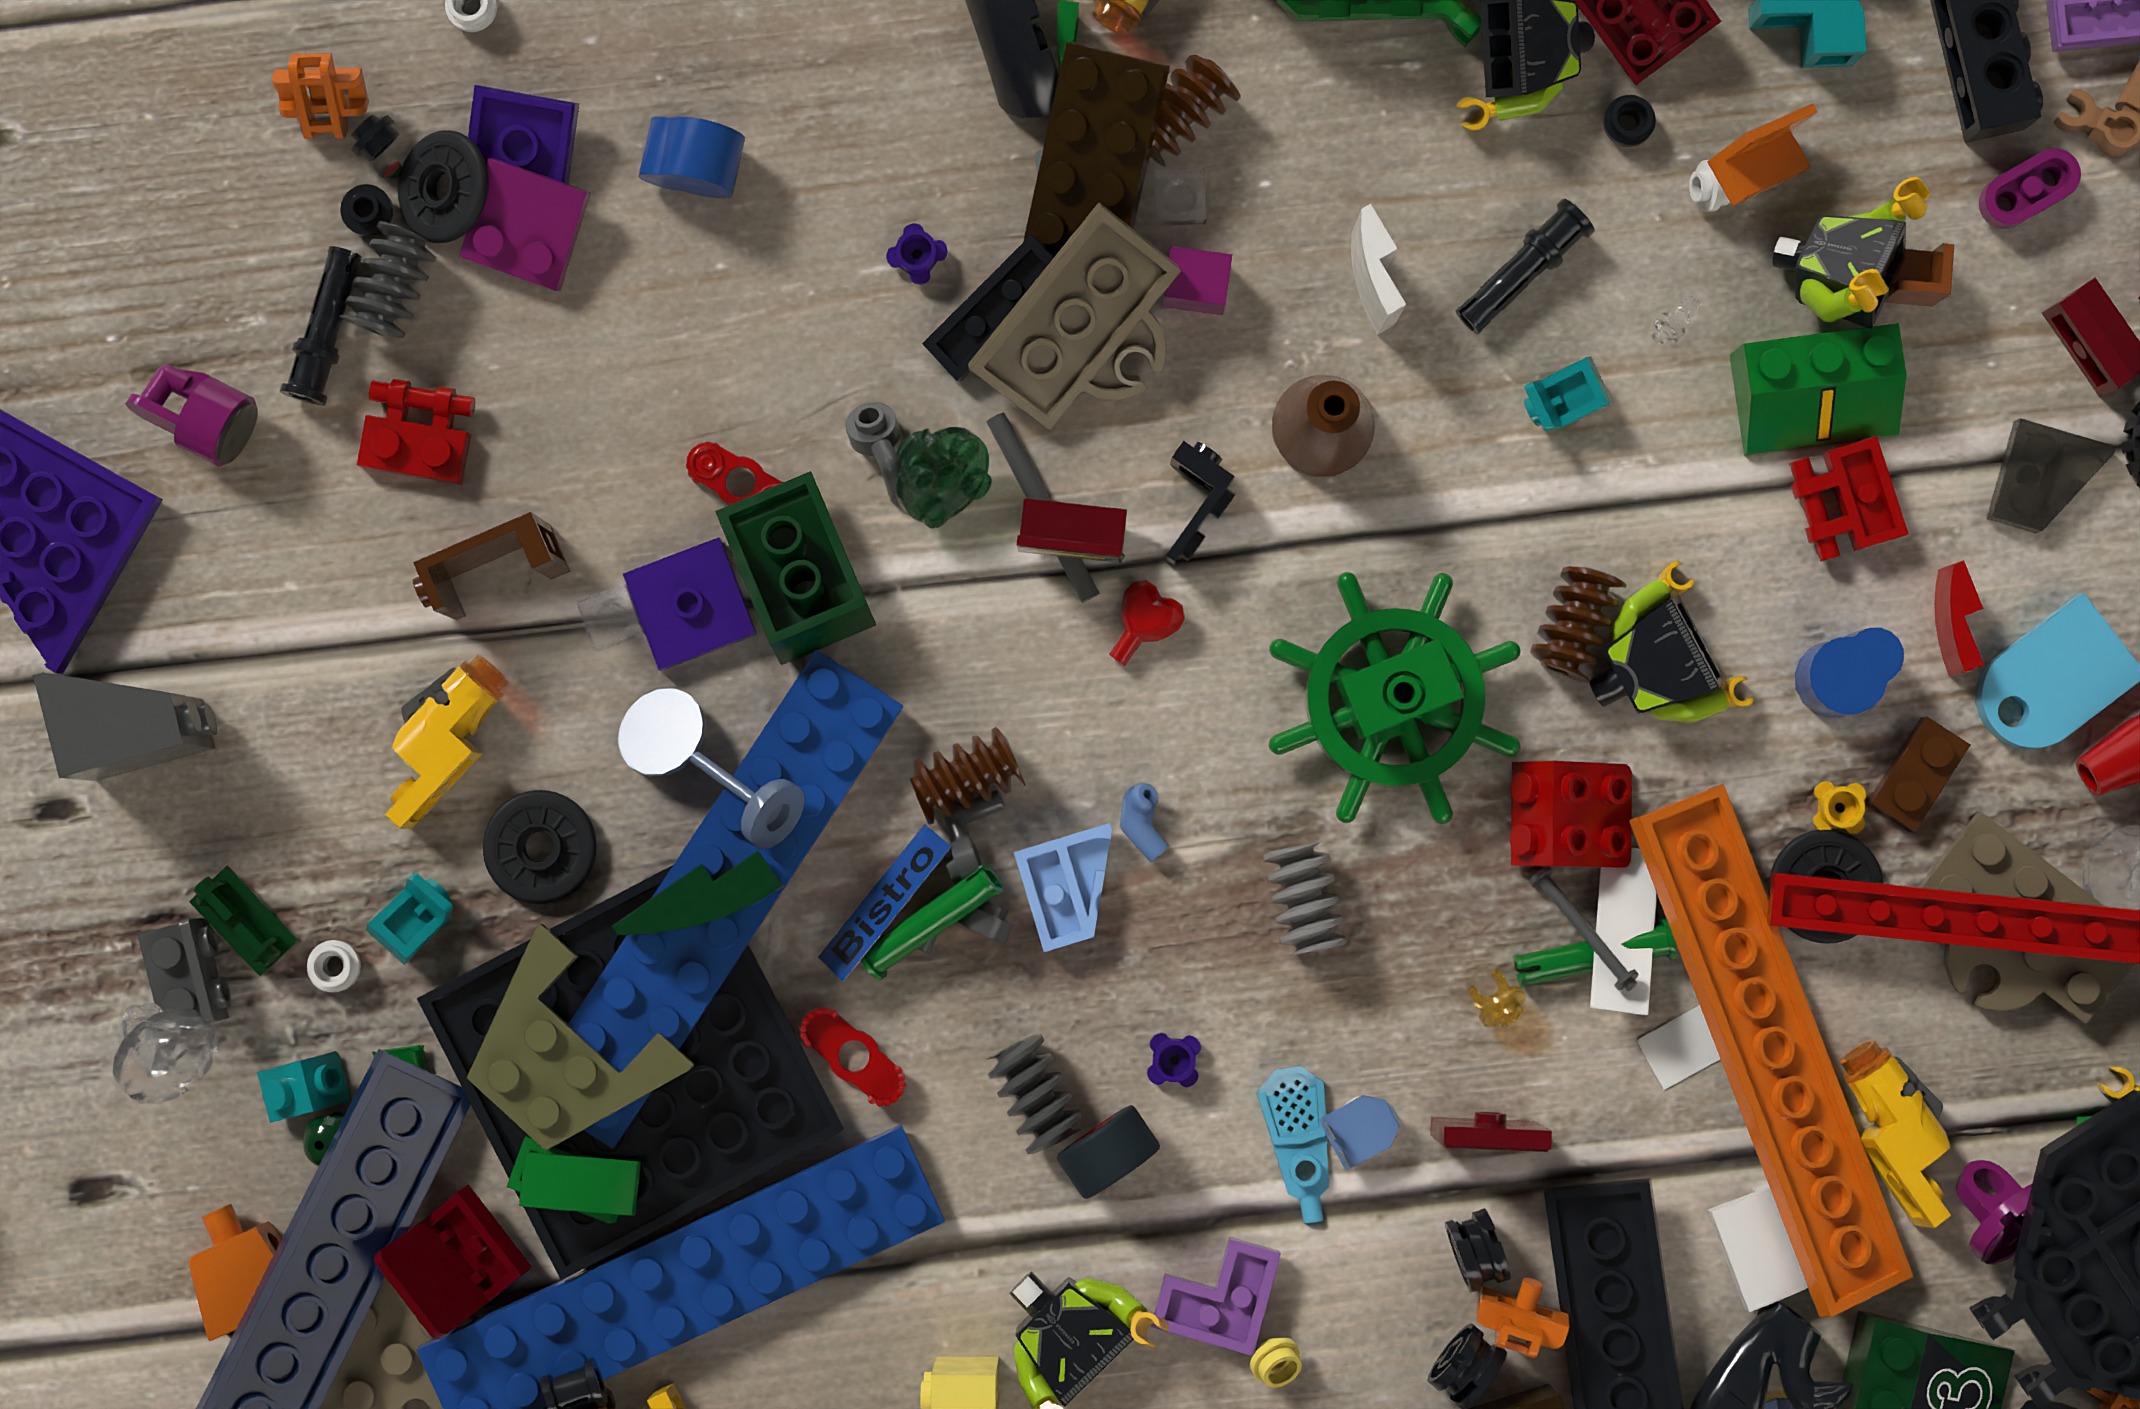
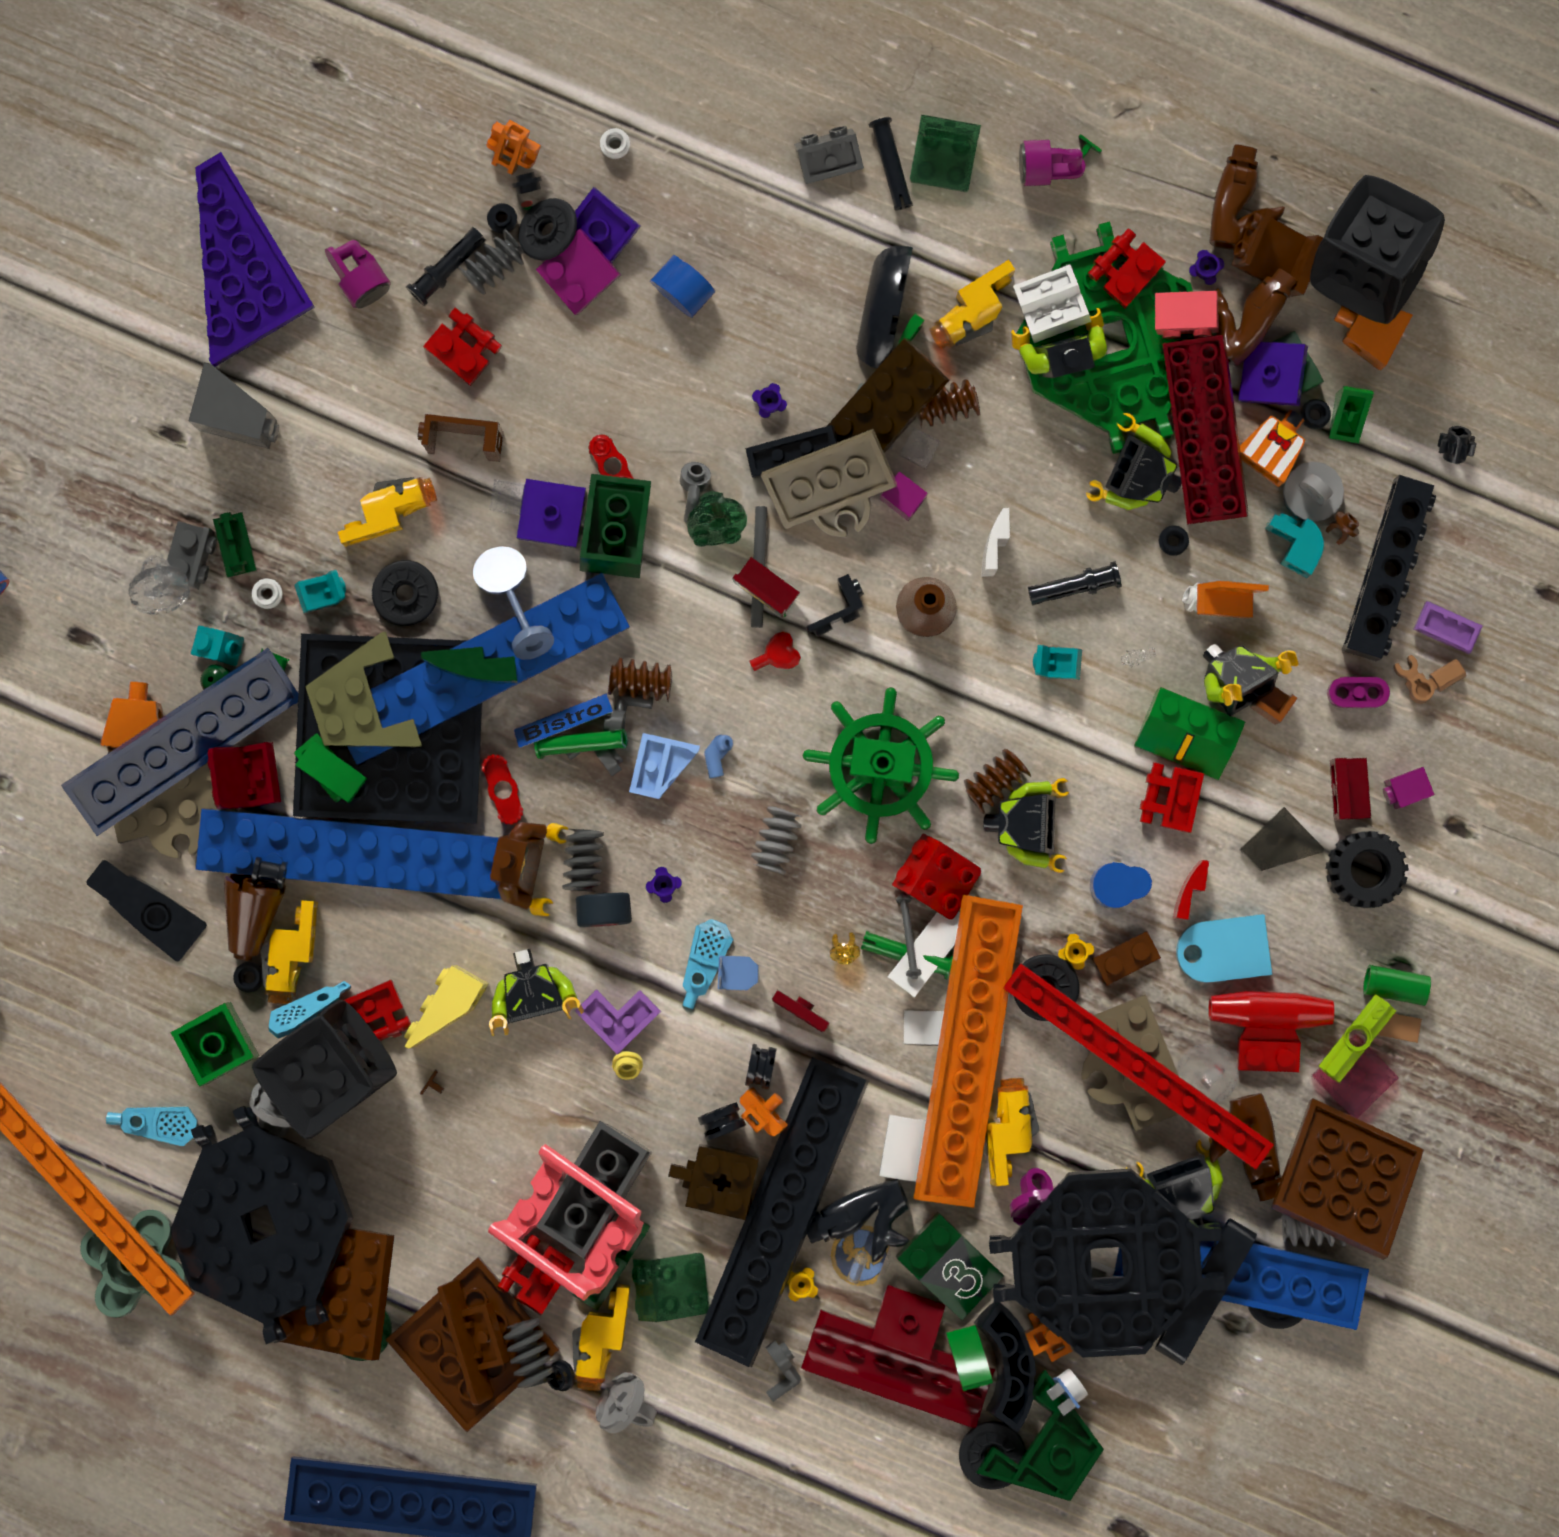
camera: 25 degrees right, 0 degrees up
none -> reddish brown torso [490,822,568,917]

